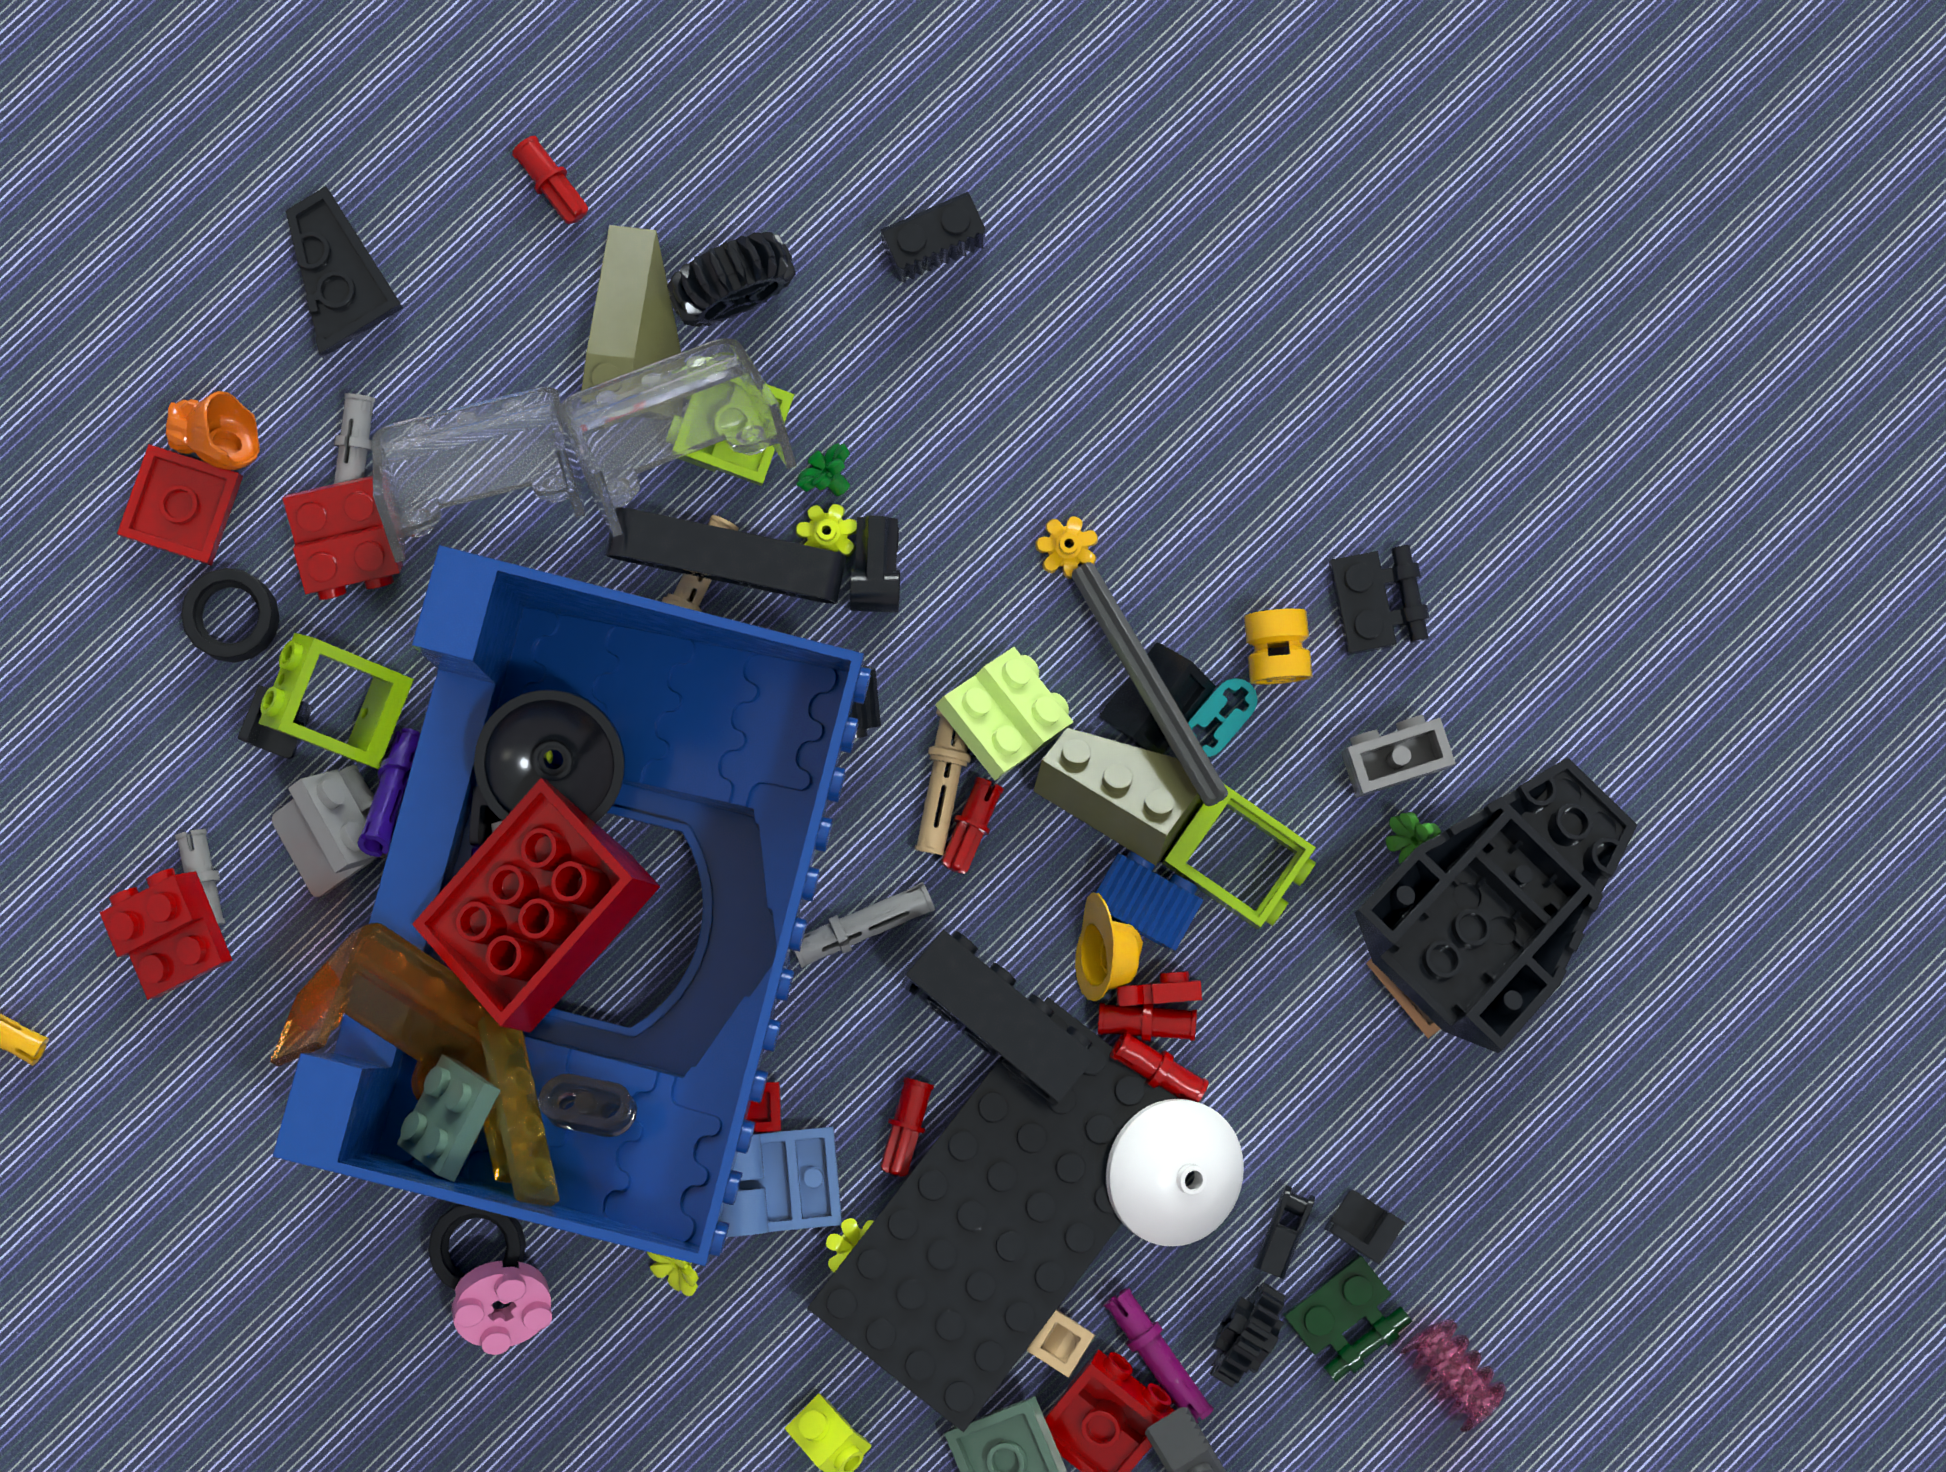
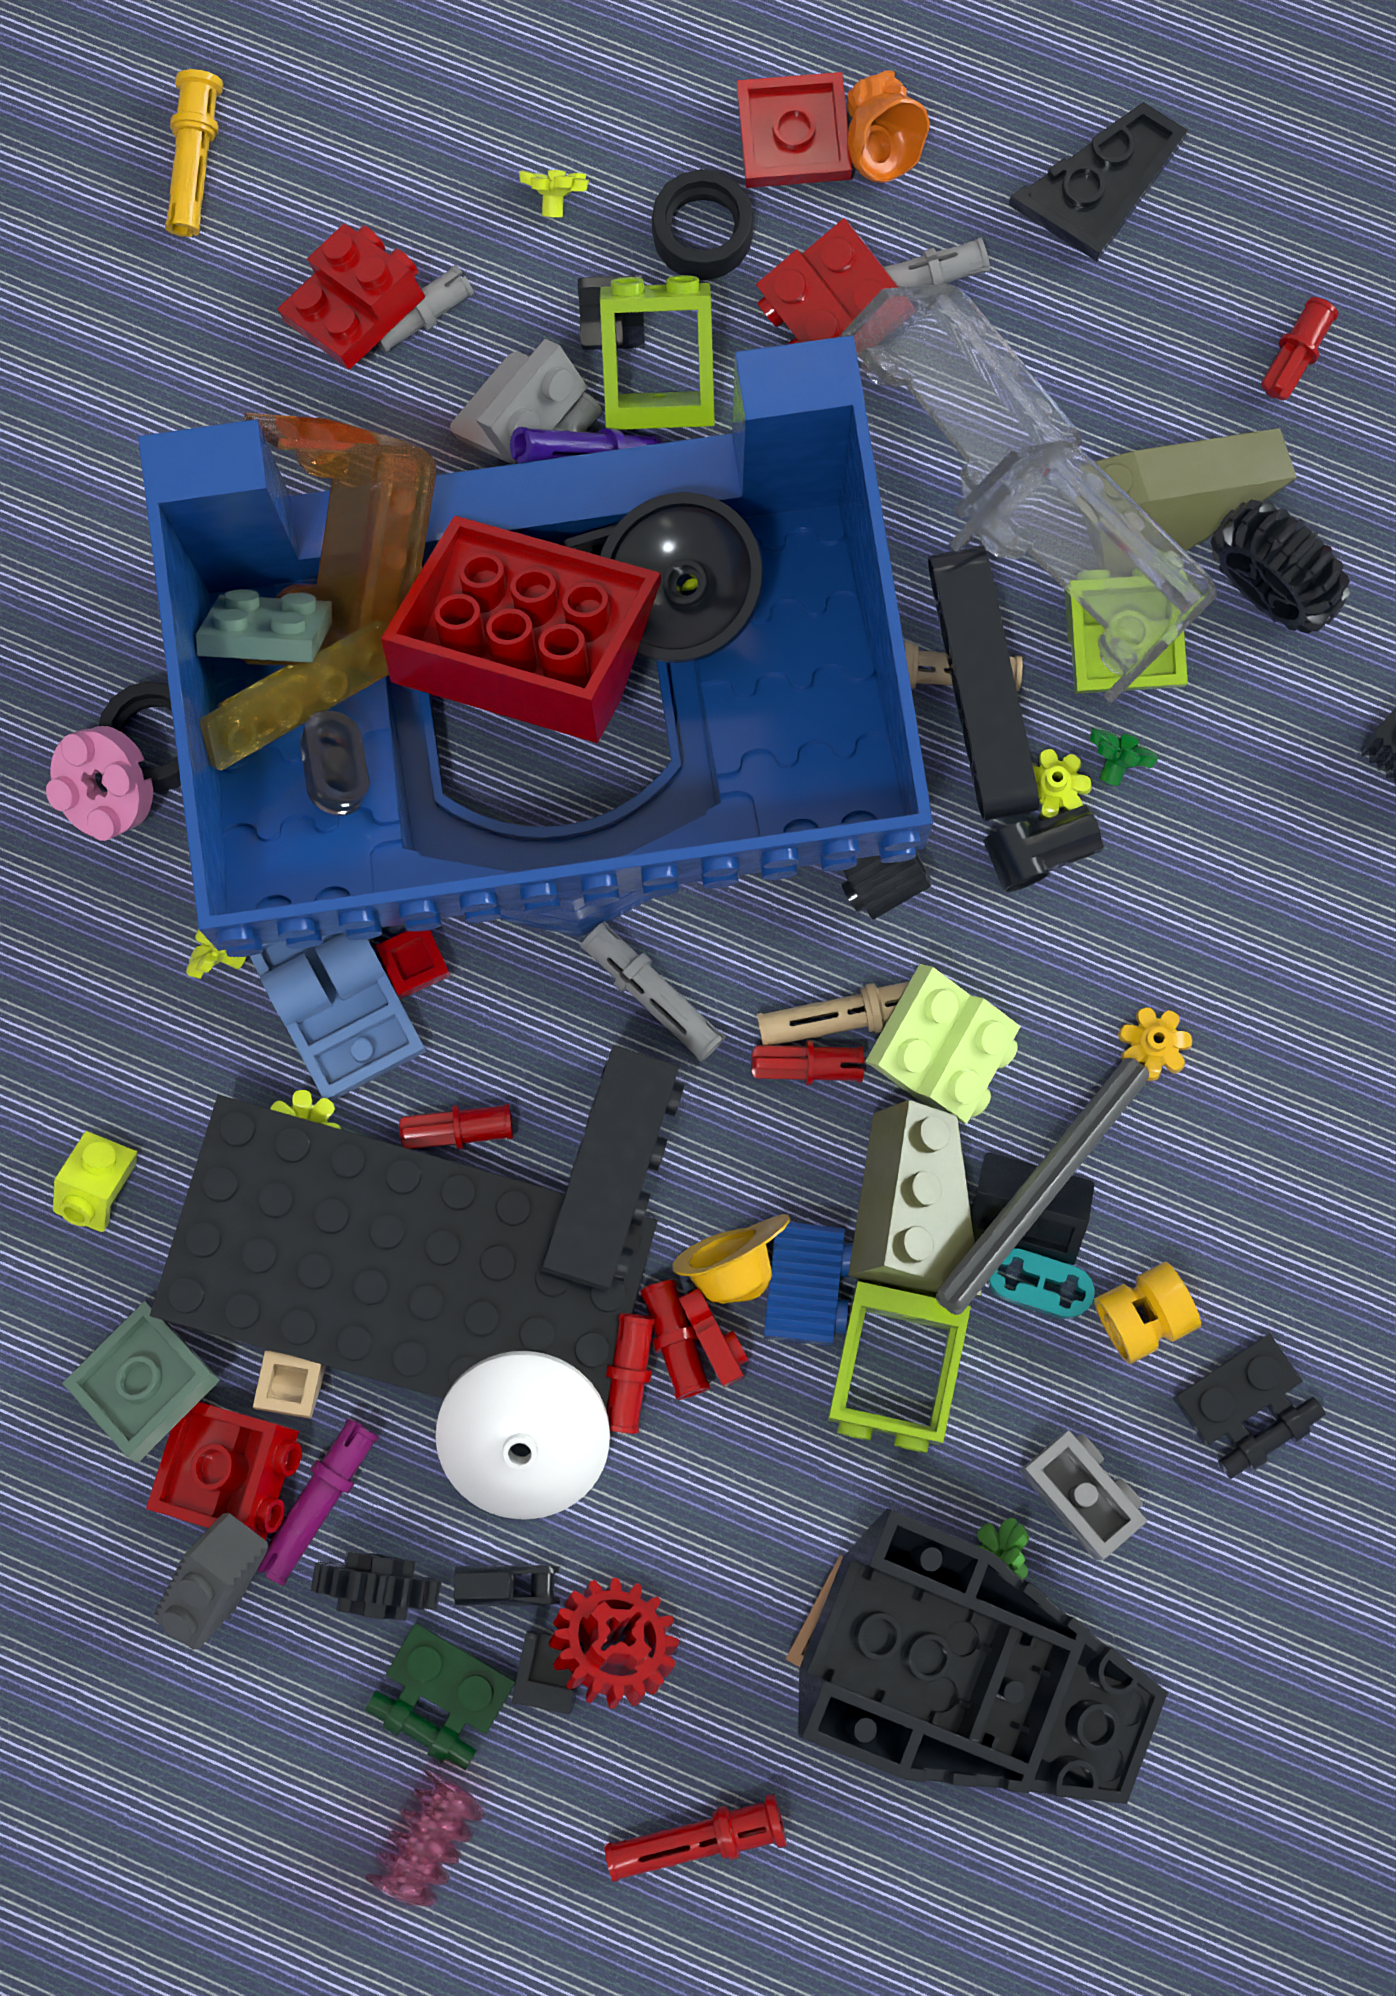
camera: 70 degrees right, 5 degrees down
none -> neon yellow plant [519,170,589,217]
none -> red gear [549,1578,679,1709]
none -> red pin [604,1793,787,1882]

